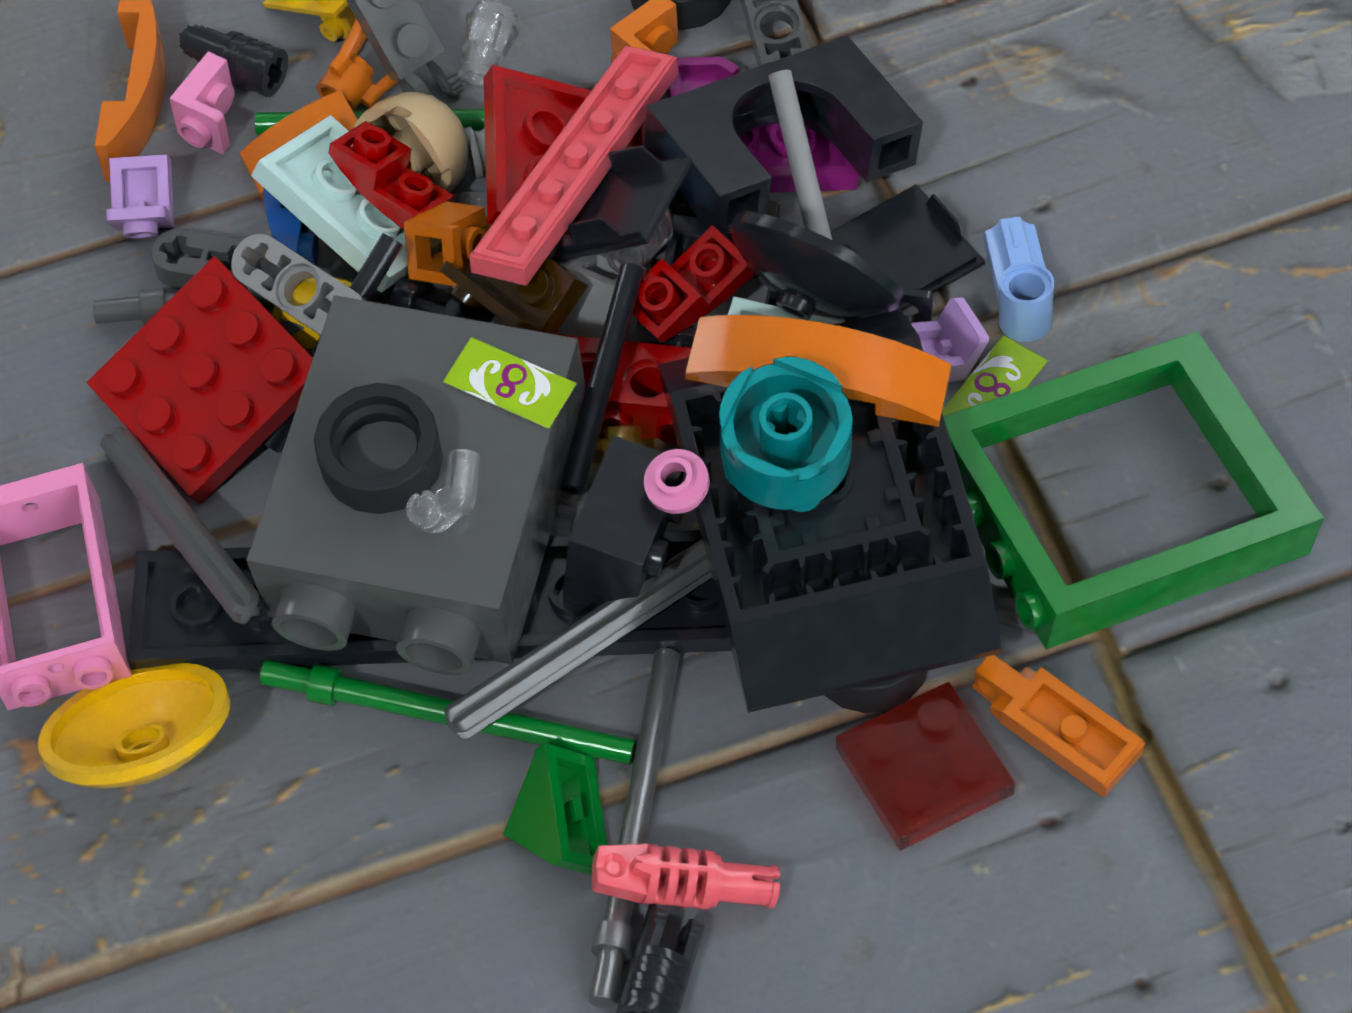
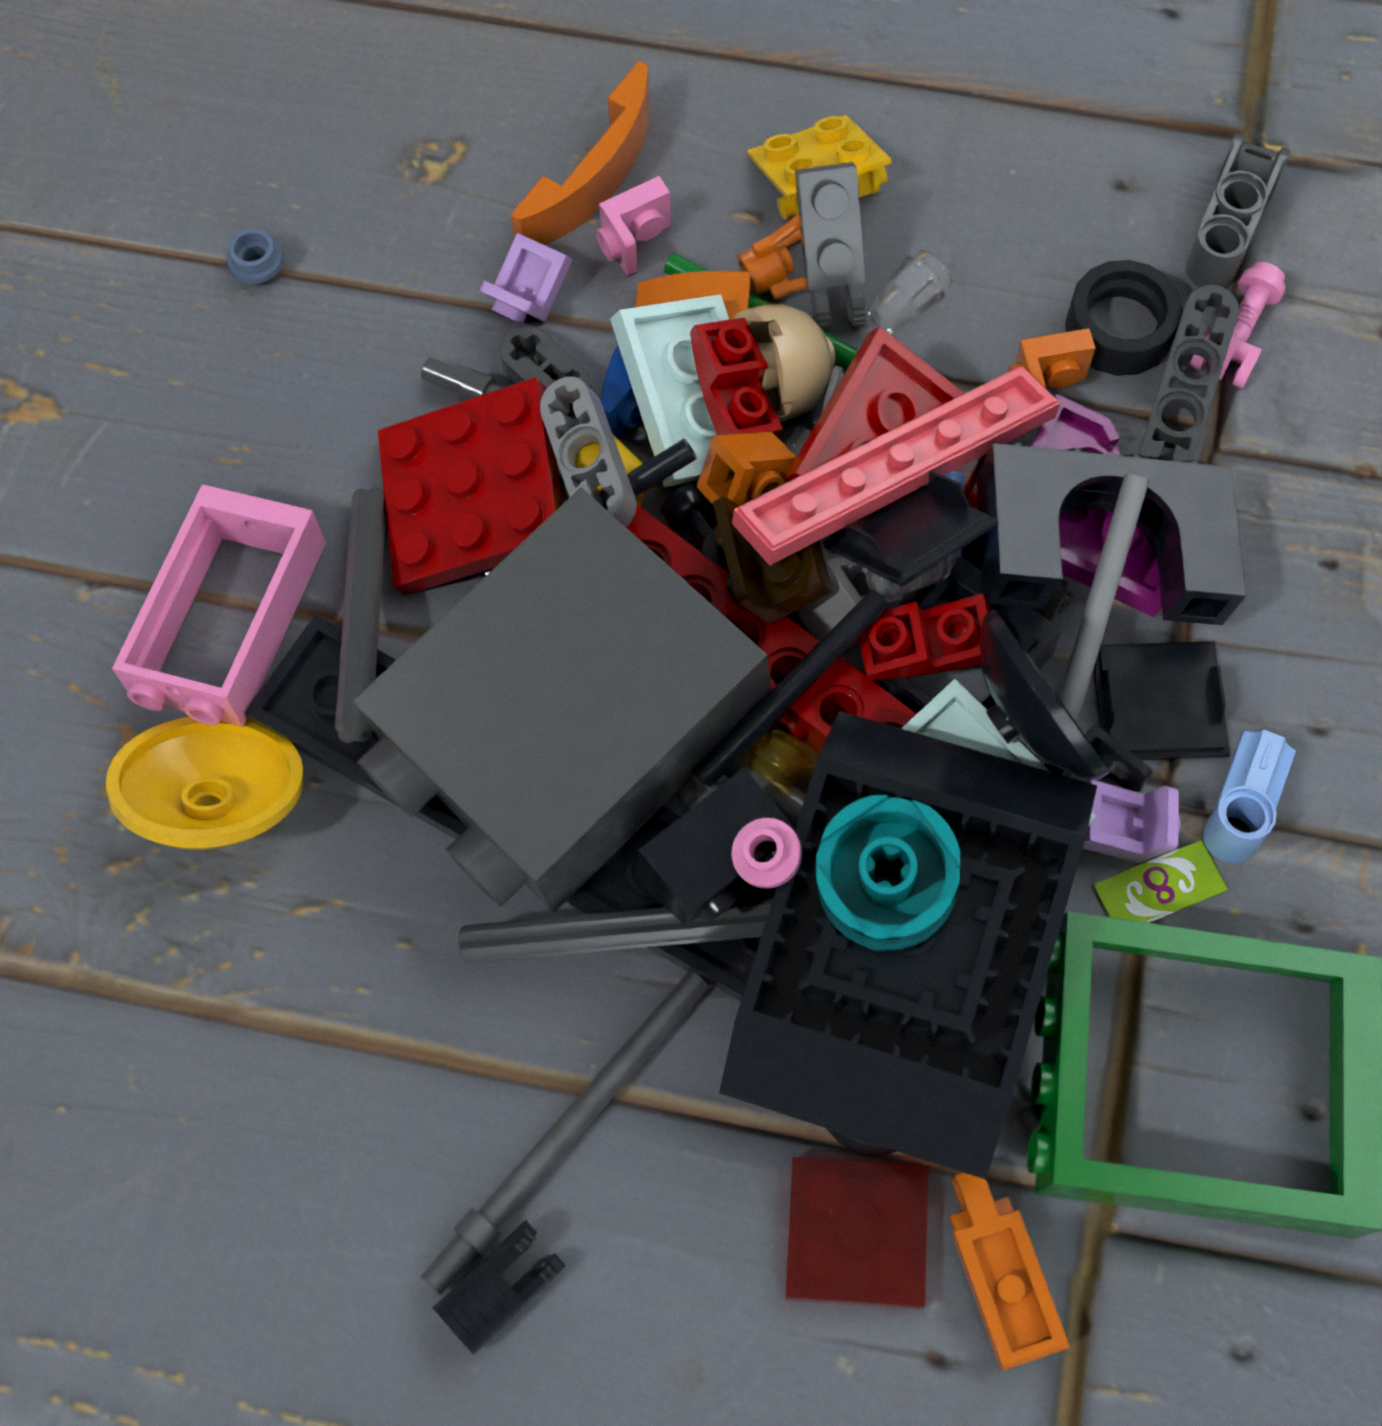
camera: 30 degrees right, 10 degrees up
black hinge [178,24,288,97] -> none
green bar [260,660,636,765] -> none
black tyre [314,383,443,514] -> none
clear arm [406,449,480,534] -> none
lime sticker [443,337,577,429] -> none
green slope [503,743,607,875] -> none
coral hinge [592,843,780,910] -> none
orange slope [685,315,952,427] -> none

